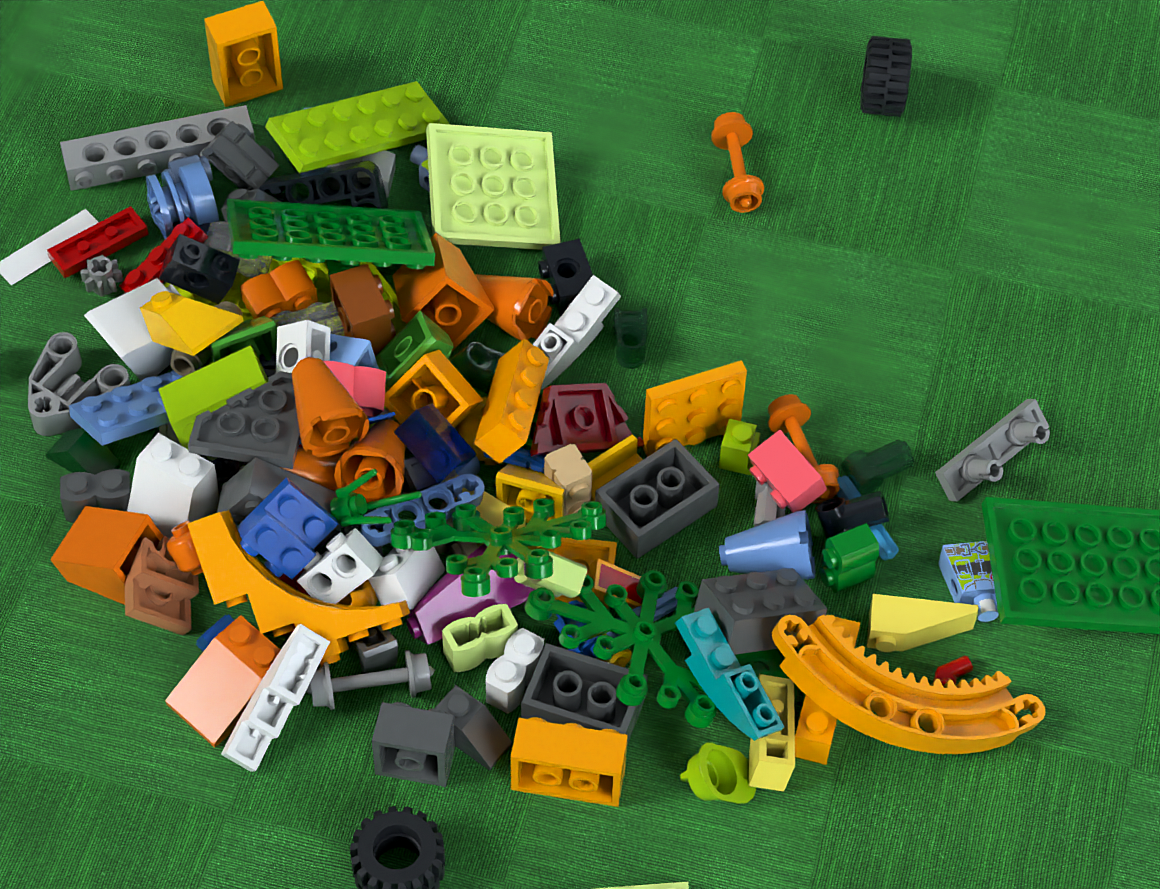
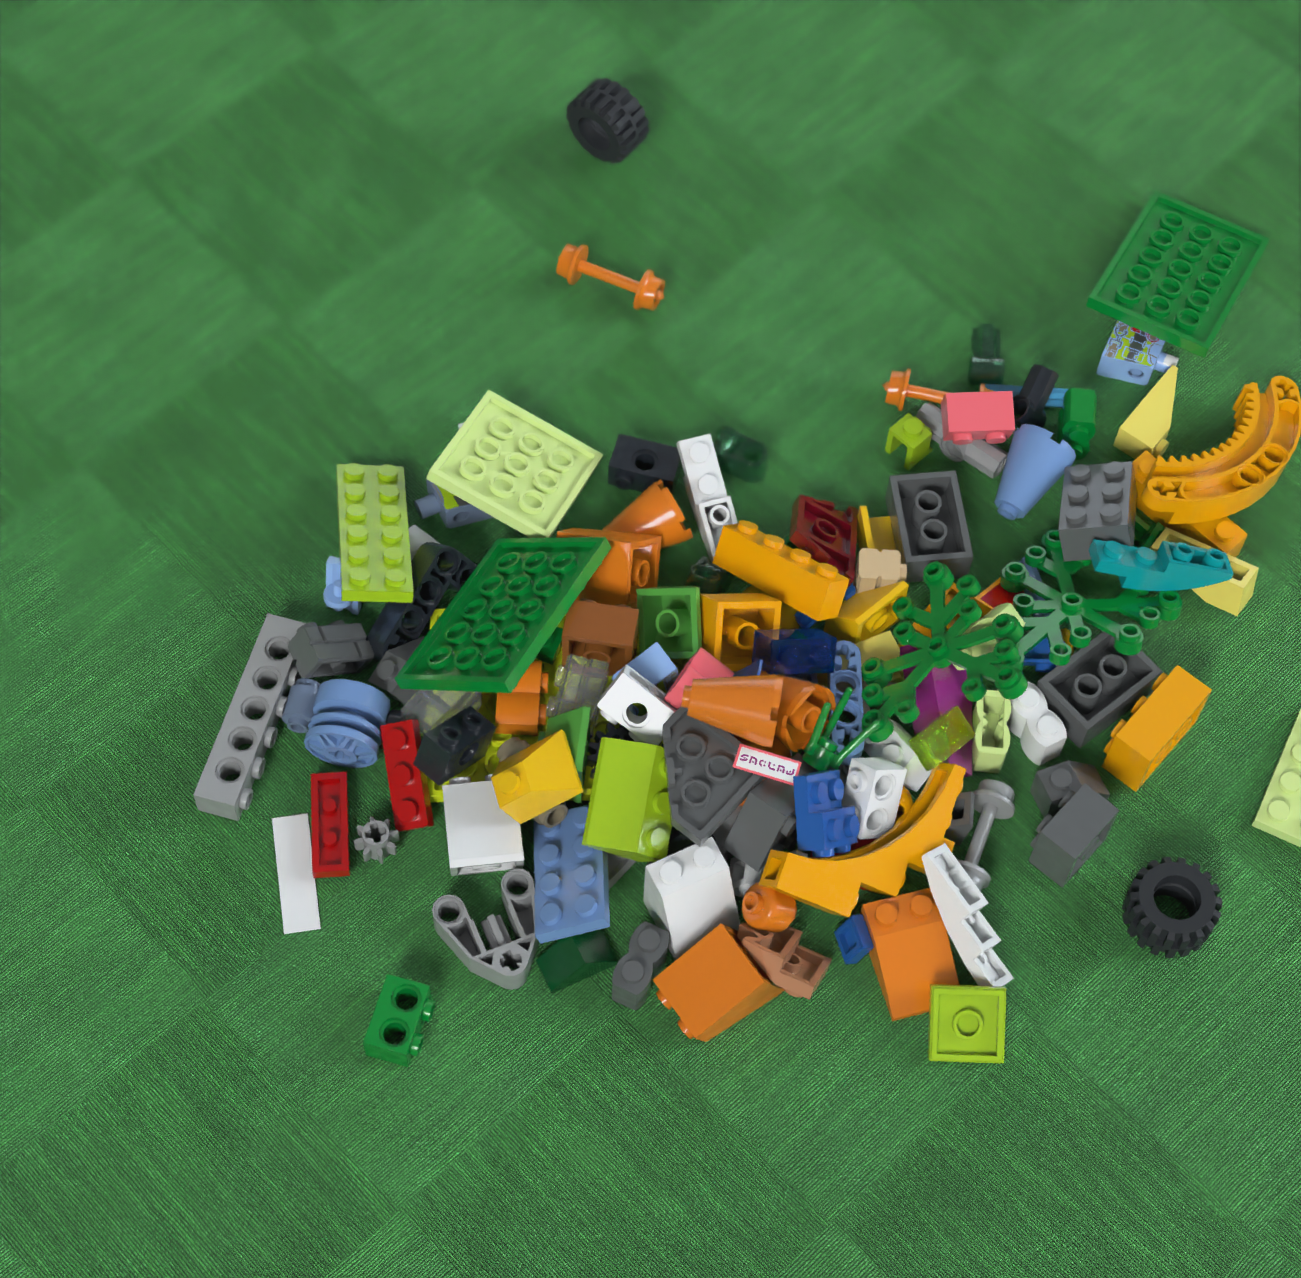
camera: 60 degrees left, 5 degrees up
light orange brick [204,1,283,107] -> none
light orange plate [643,360,747,457] -> none
lime piece [680,742,756,804] -> none
red arm [933,655,973,686] -> none
light grey plate [935,399,1050,501] -> none
none -> white sticker [733,744,802,786]
none -> clear neon green plate [908,705,976,771]
none -> lime tile [927,984,1007,1063]

